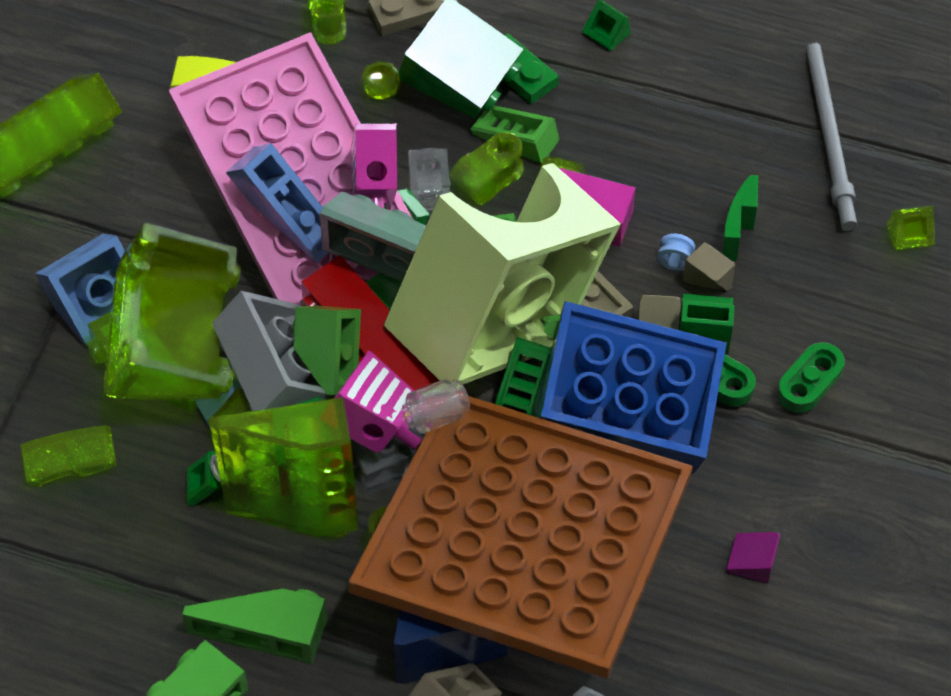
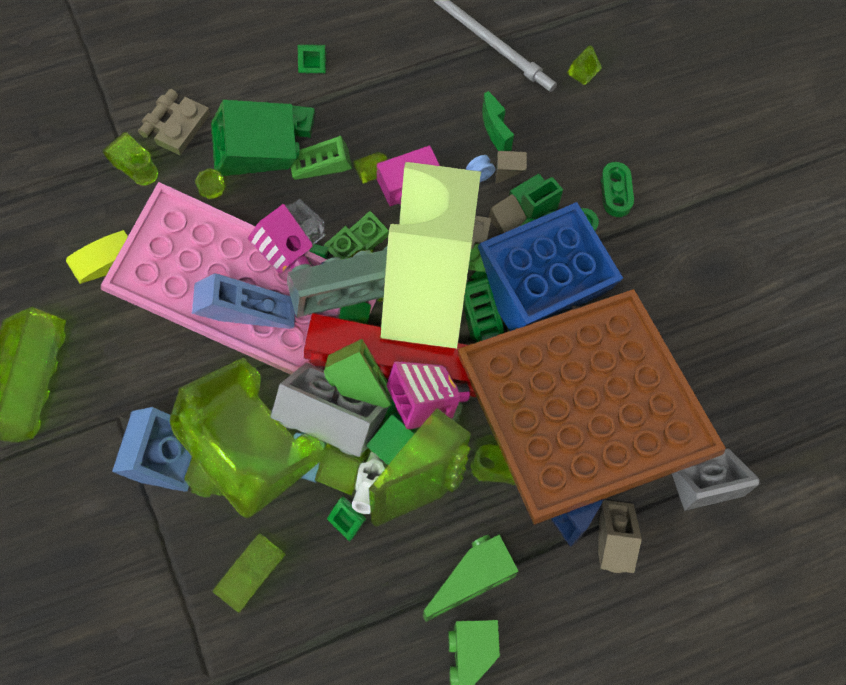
camera: 45 degrees left, 10 degrees up
clear brick [402,379,470,434] -> none
clear neon green piece [450,132,524,205] -> none
magenta slope [726,532,780,583] -> none

